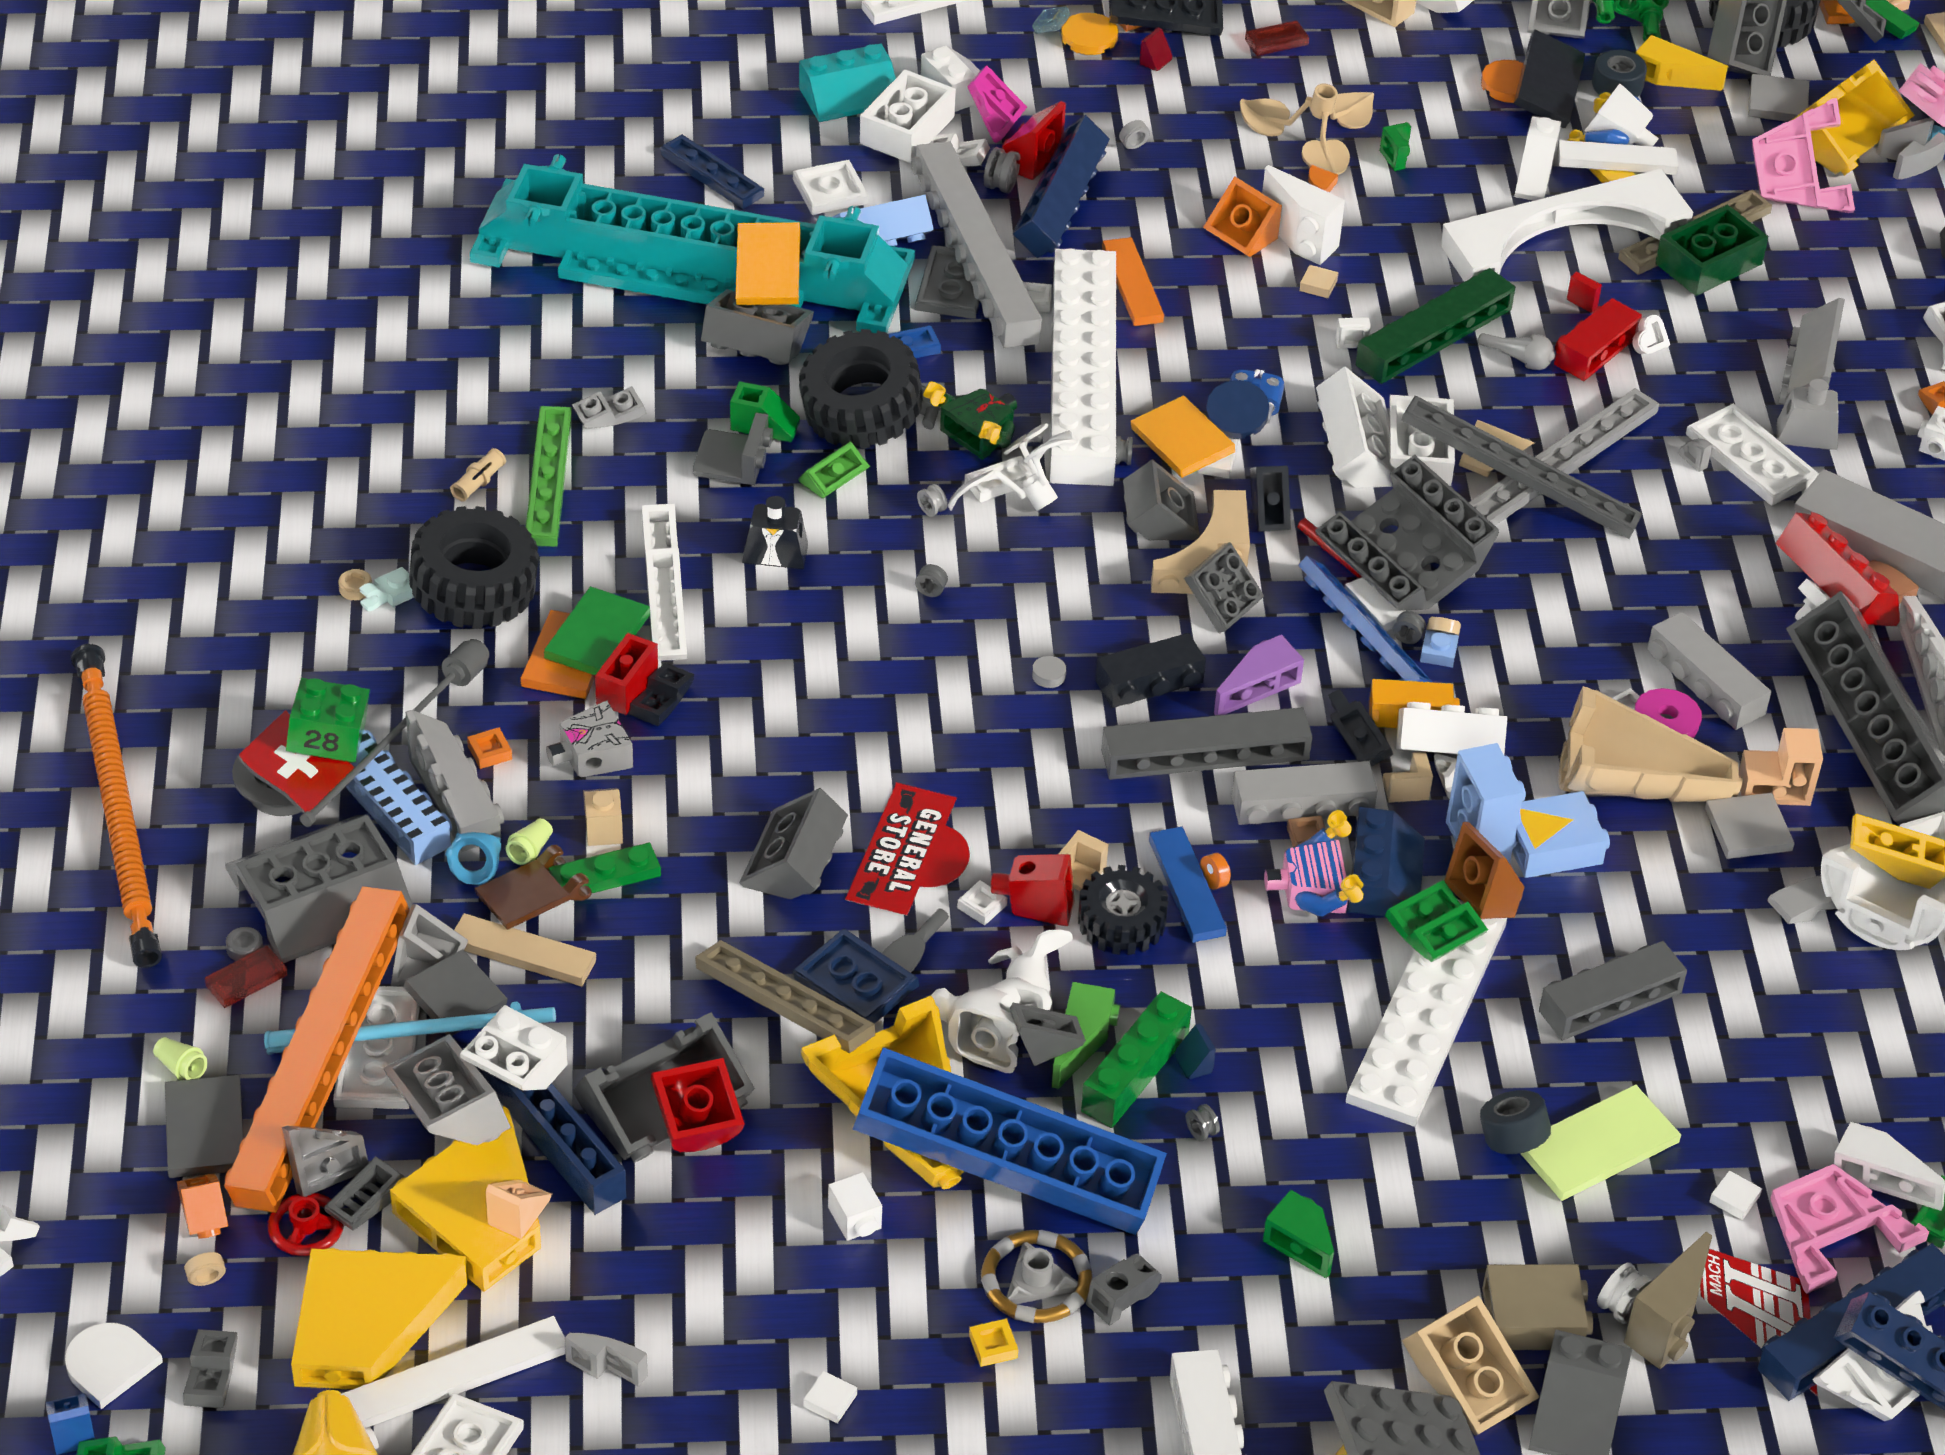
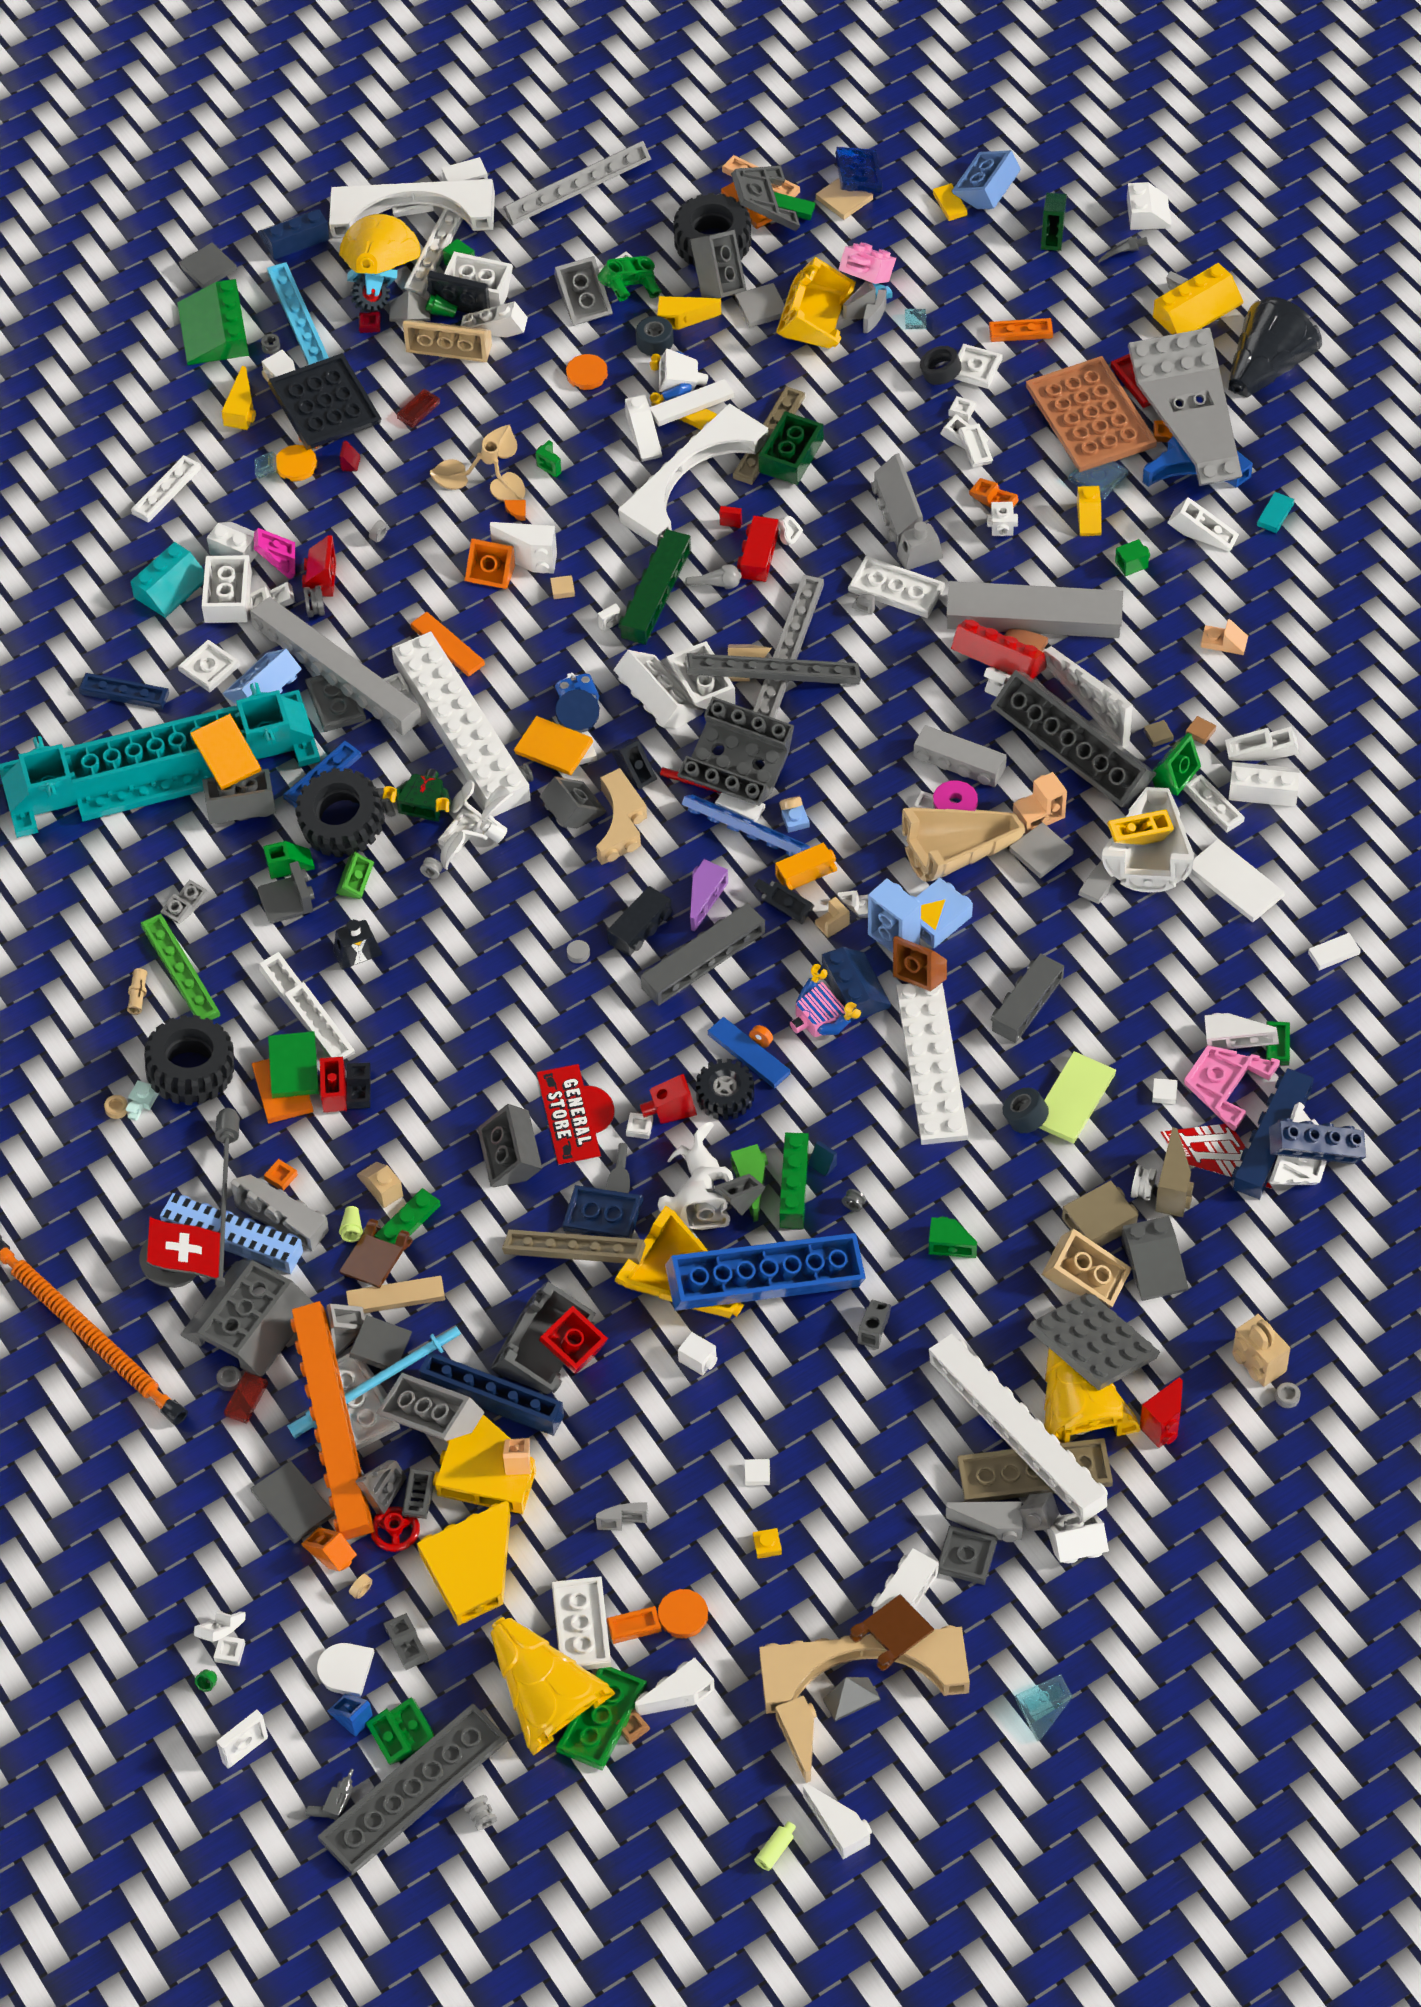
camera: 25 degrees left, 10 degrees up
yellowish green cone [153,1037,207,1080] -> none
green brick [286,678,370,763] -> none
white tile [341,1316,566,1428] -> none
dark azure piece [445,832,501,885] -> none
white slope [460,1005,567,1090] -> none
light grey torso [546,701,633,777] -> none
dark grey bush [915,564,948,597] -> none
yellow plate [969,1318,1018,1367] -> none
light grey piece [981,1230,1093,1324] -> none
dark blue brick [1012,115,1110,258] -> none
tan panel [1059,830,1109,891] -> none
dark grey tile [1184,542,1264,633] -> none
light grey brick [1231,761,1378,825] -> none
medium nougat tile [1287,816,1325,848] -> none
green slope [1385,880,1489,962] -> none
dark grey bush [1392,611,1426,644] -> none
white brick [1396,702,1507,755] -> none
black tile [1514,29,1585,128] -> none
bright pink wing [1752,98,1855,213] -> none

